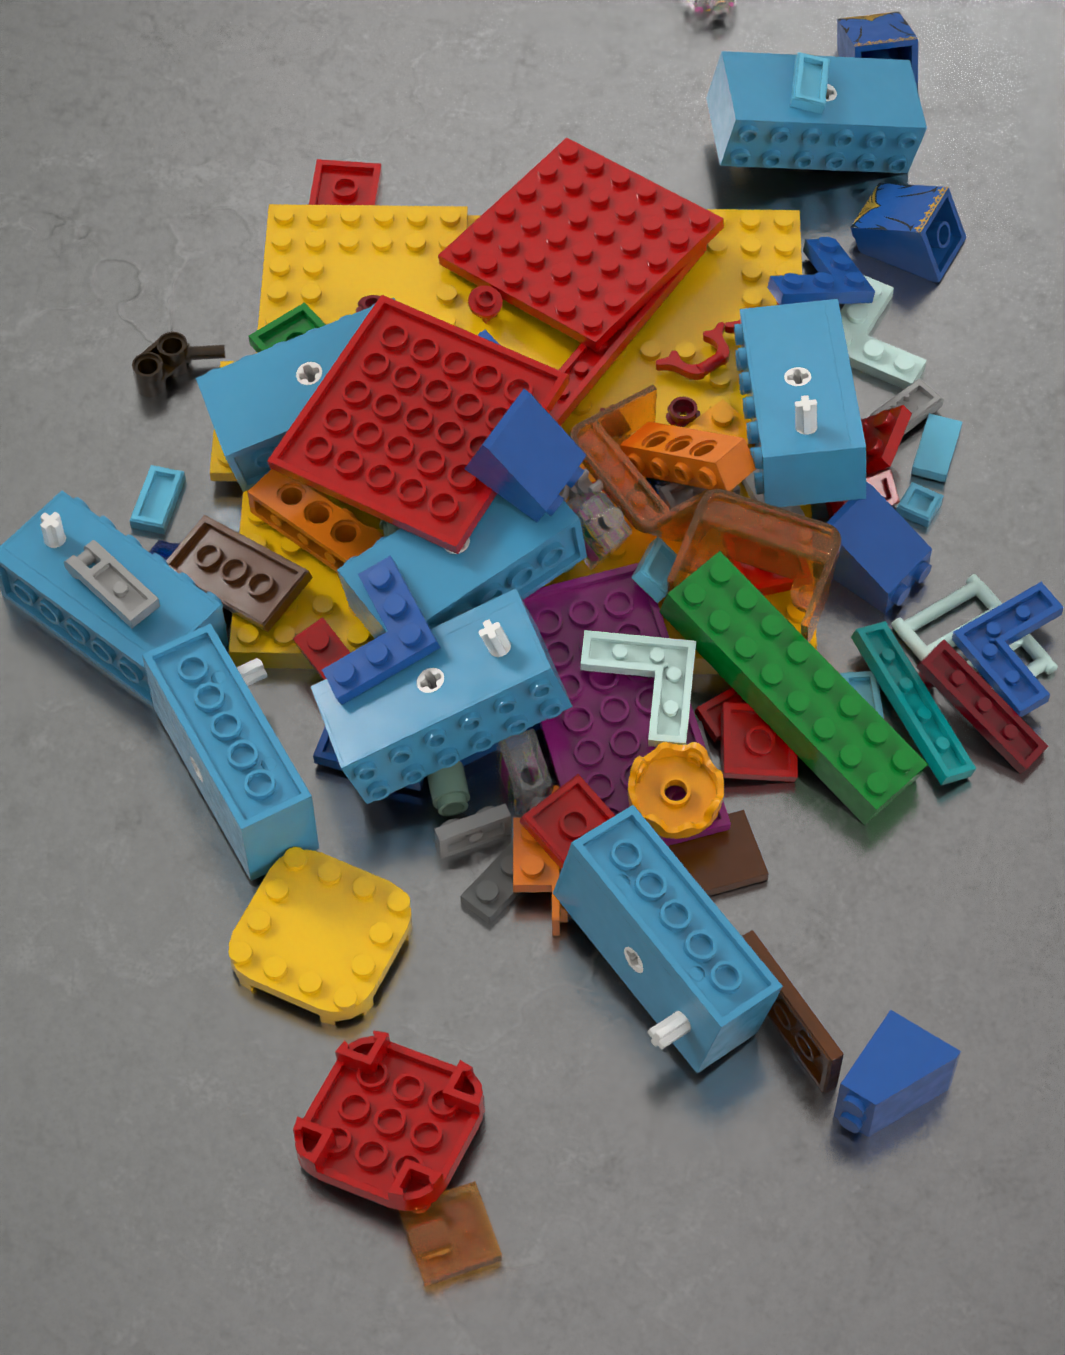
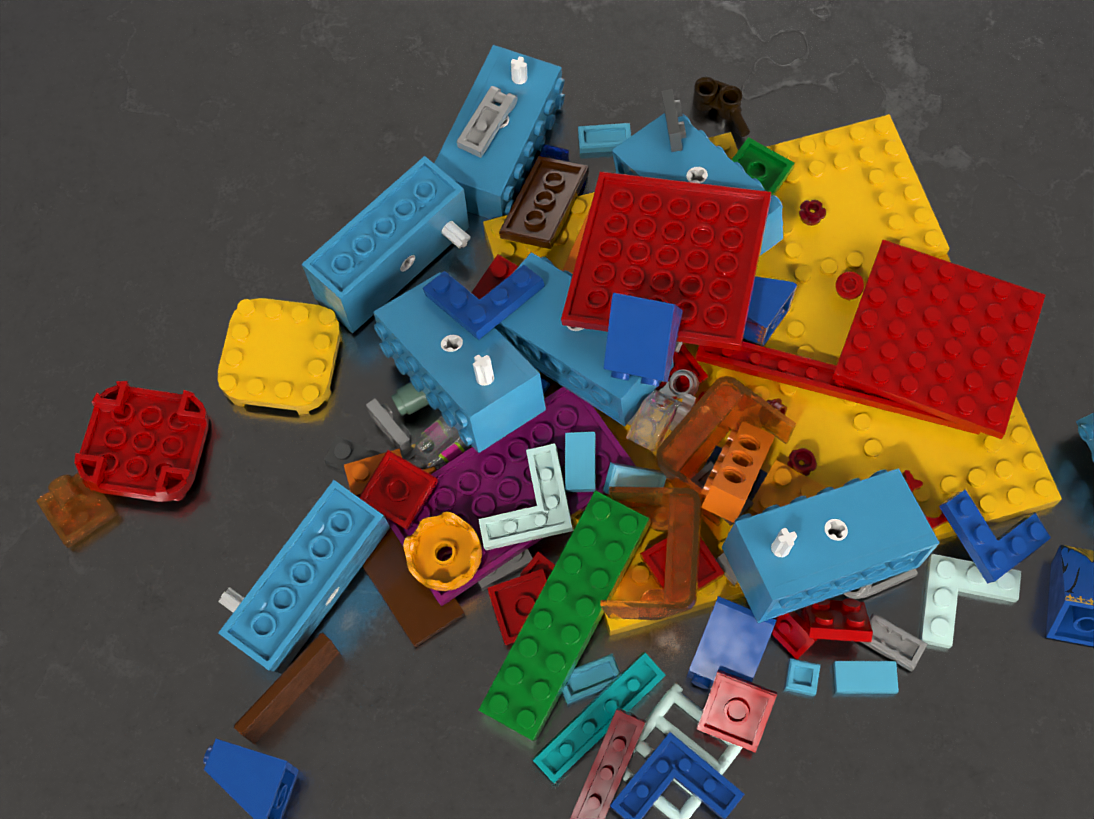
camera: 75 degrees right, 10 degrees up
red tile [309,159,382,205] -> none
red helmet [656,322,730,380] -> none
none -> medium azure tile [565,432,596,493]
none -> dark grey plate [661,89,687,152]
none -> plate [697,670,777,753]

